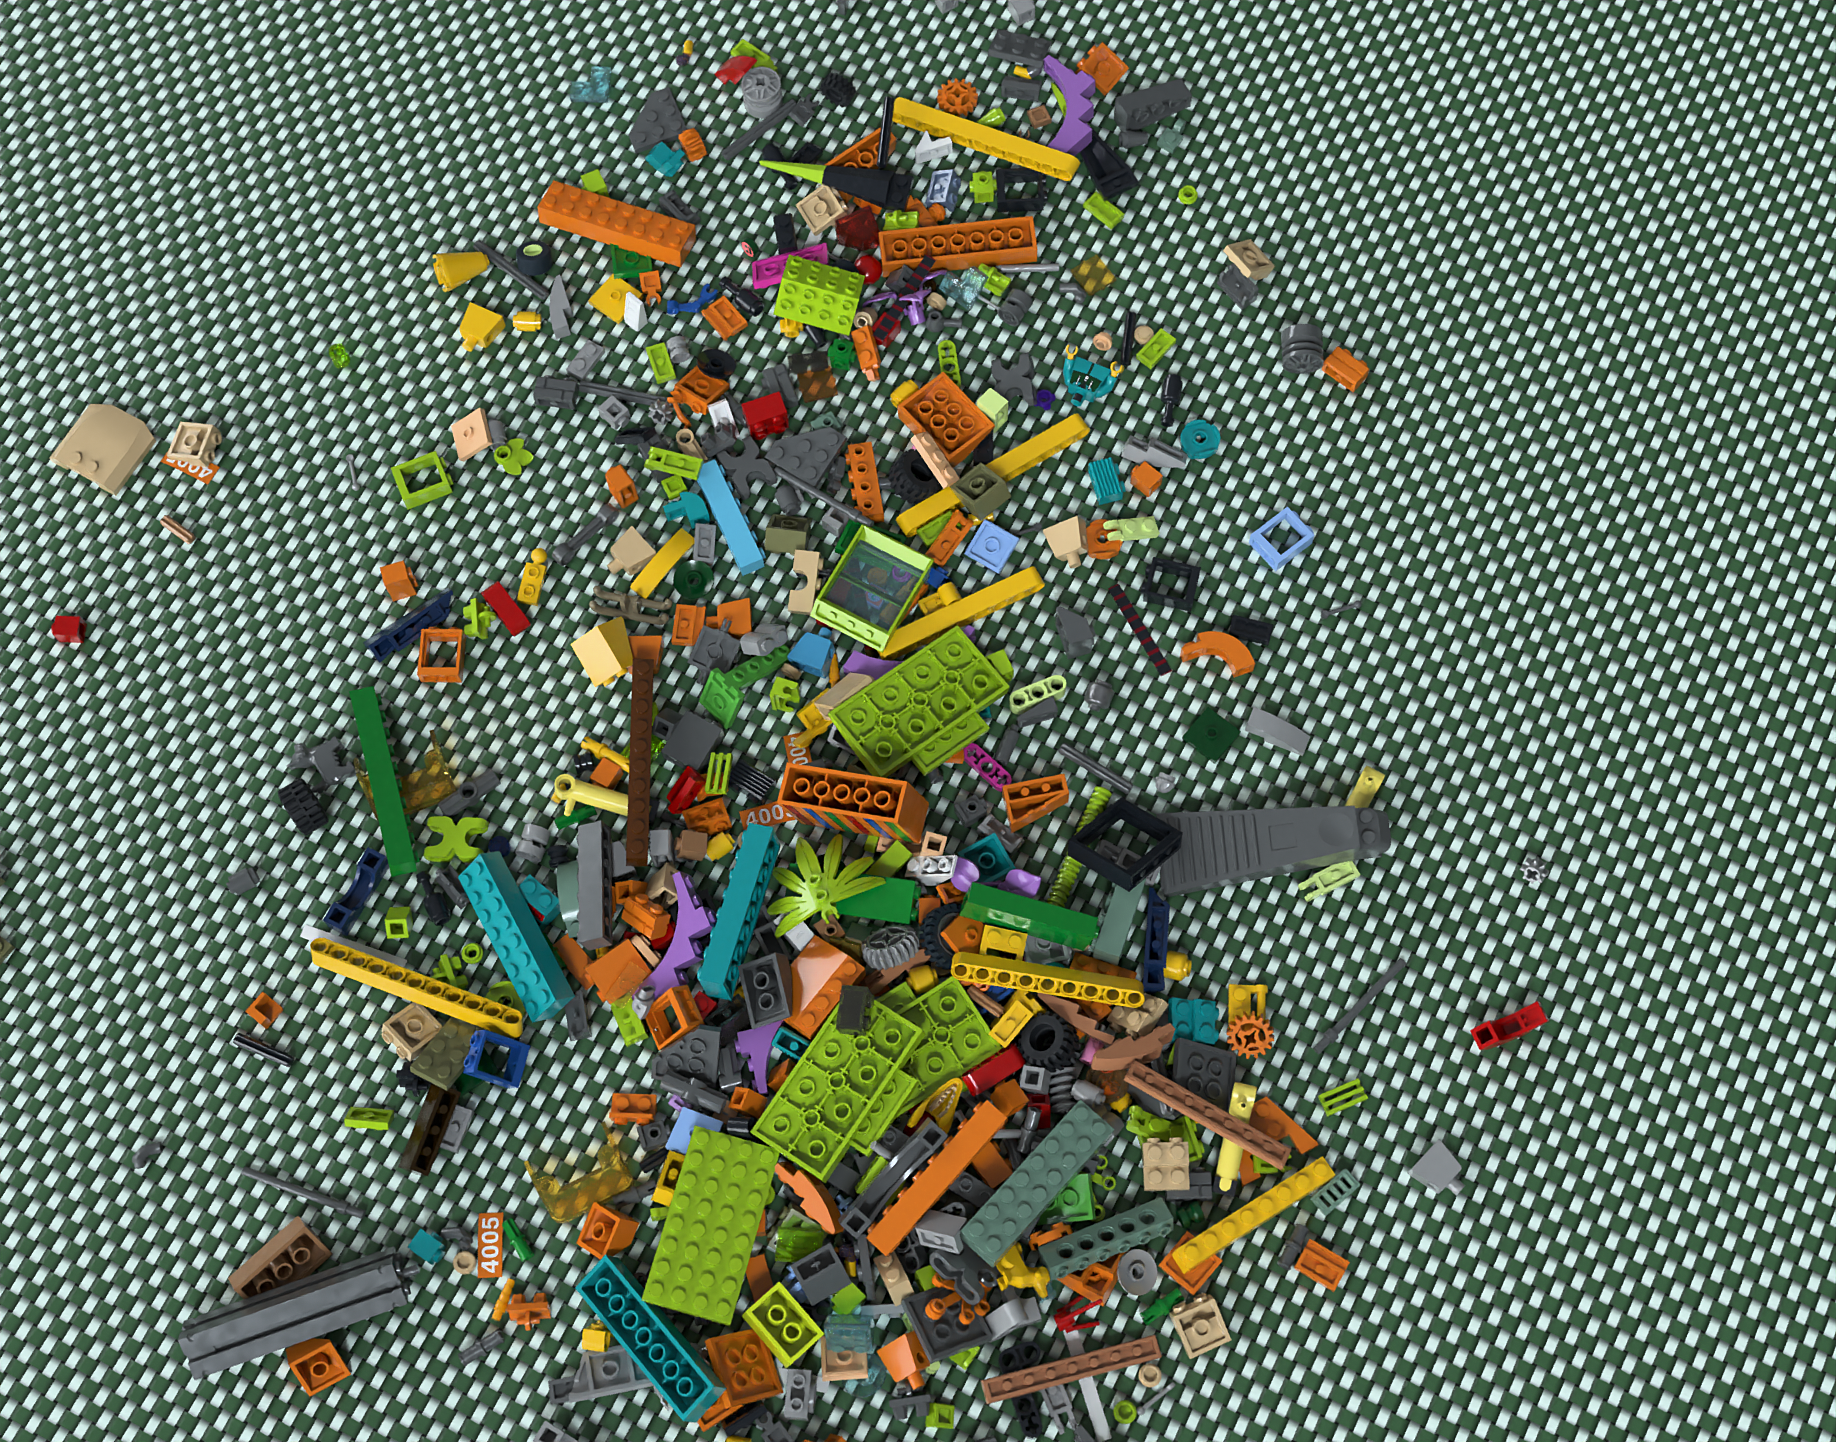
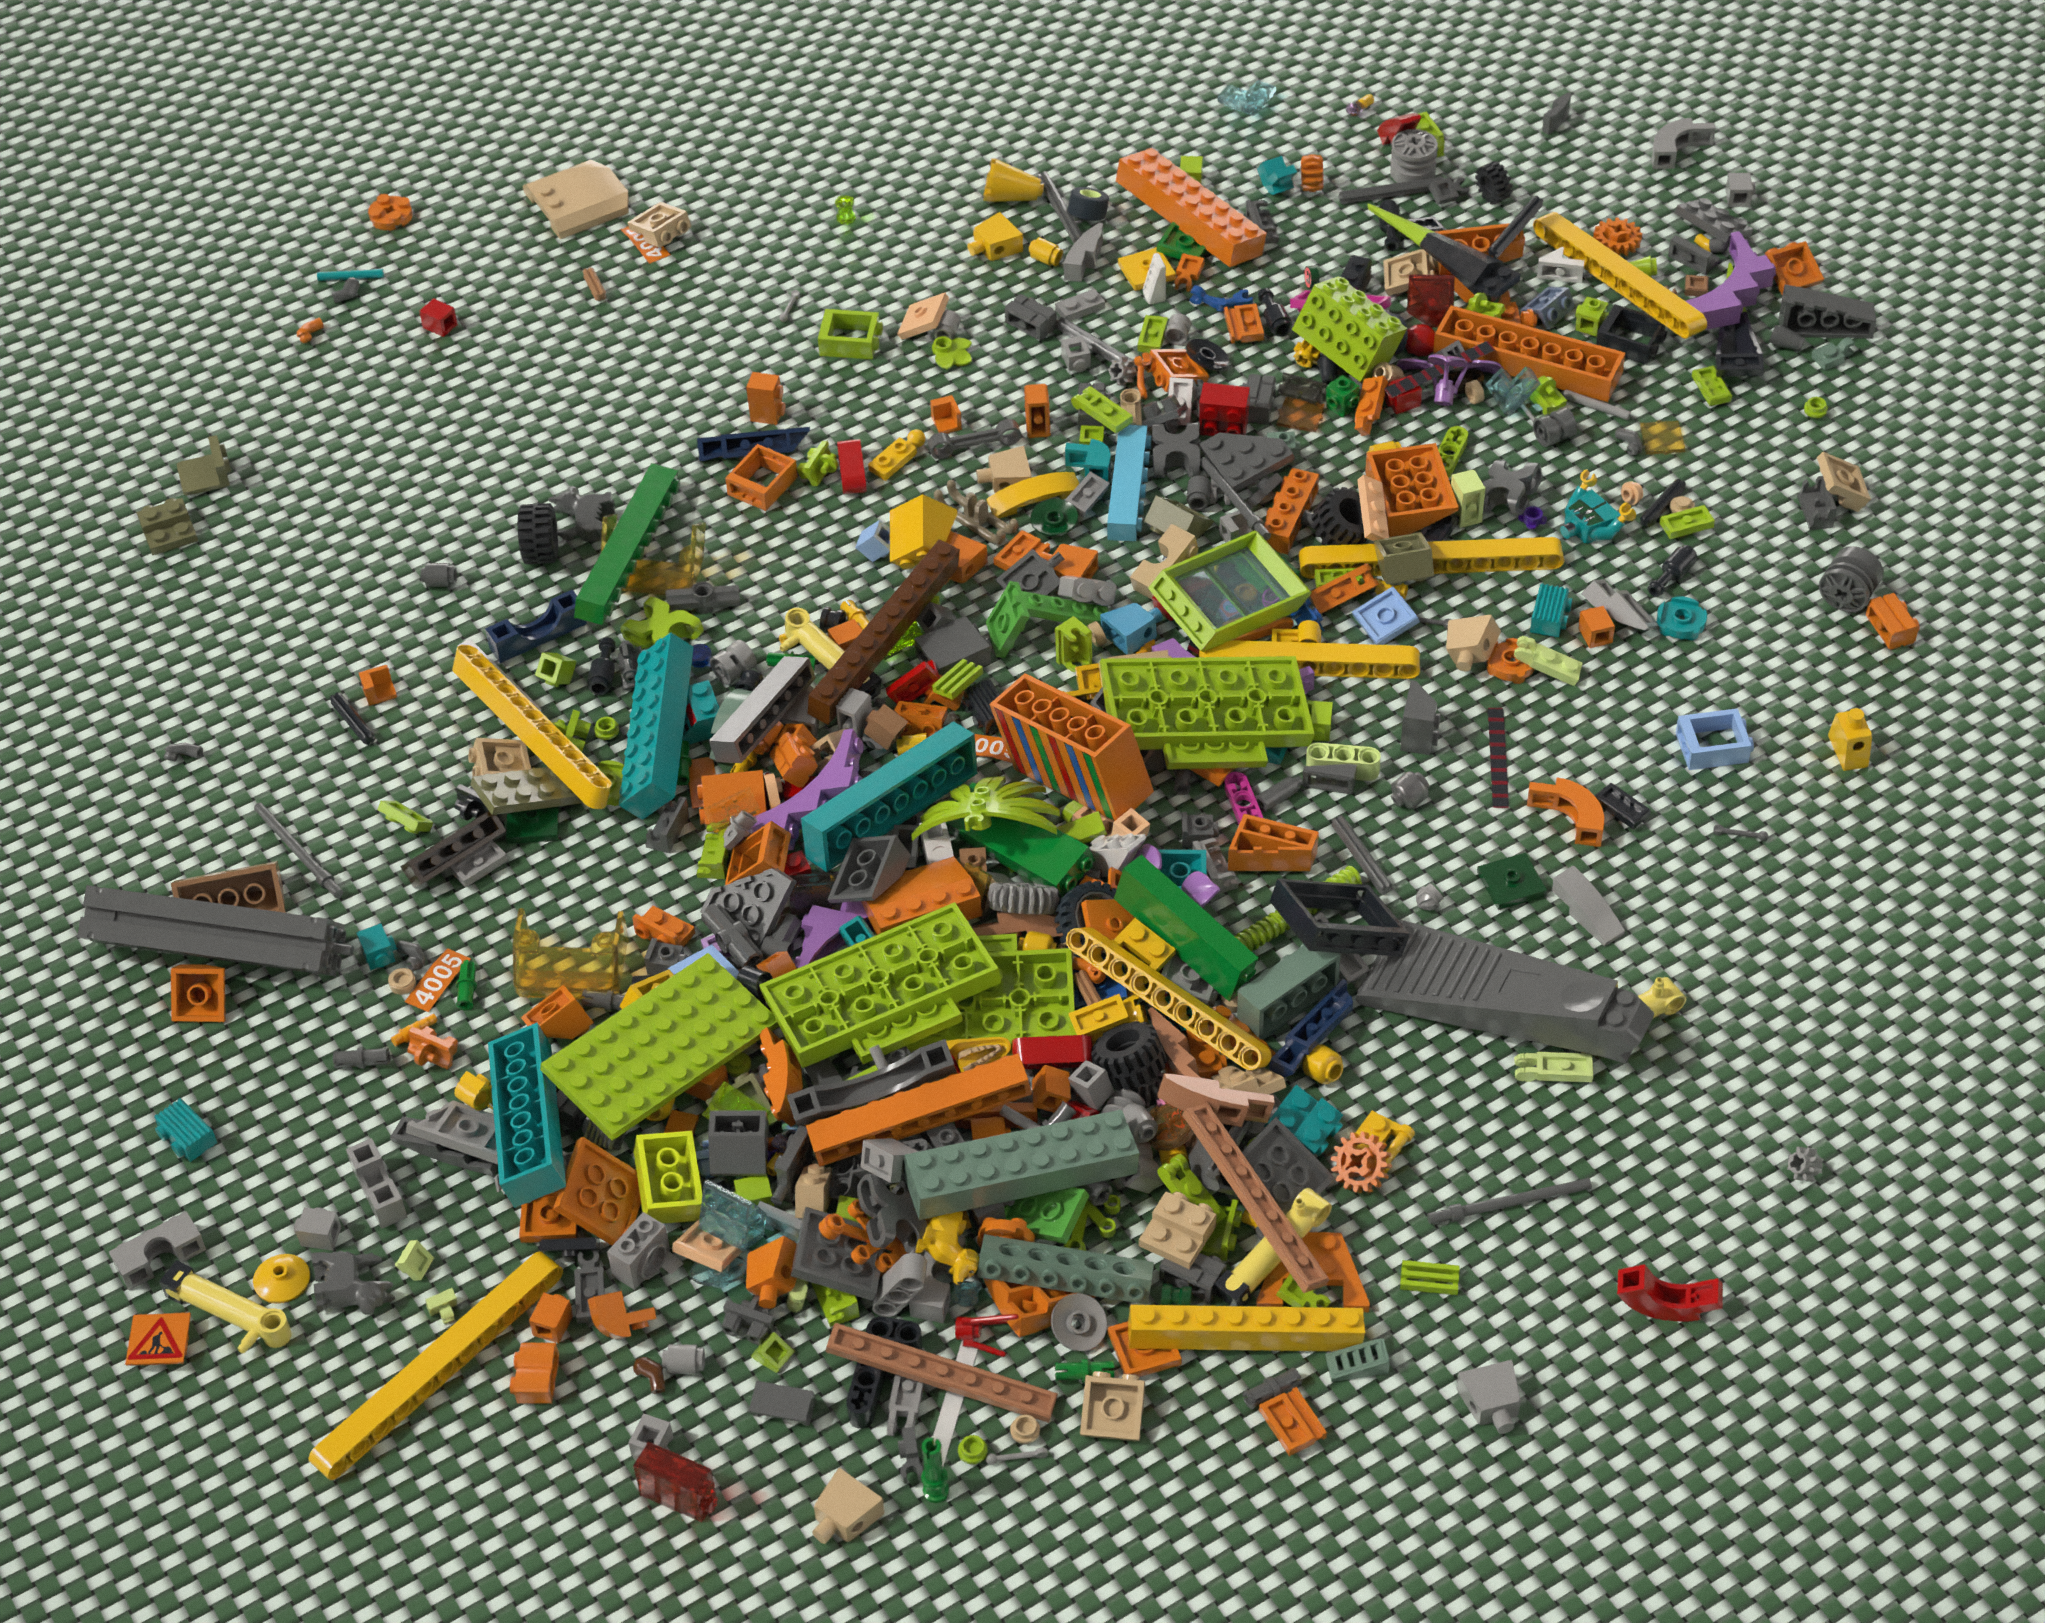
camera: 30 degrees right, 20 degrees down
blue window [463,1030,530,1089] -> none
black plate [614,427,657,446] -> none
dark grey plate [629,87,687,154] -> none
clear smoke brick [836,985,874,1036] -> none
dark grey bar [926,311,962,333] -> none
black window [1140,557,1201,612] -> none
none -> light blue brick [855,520,890,562]
none -> orange panel [930,395,962,434]
none -> yellow torso [1828,708,1872,771]

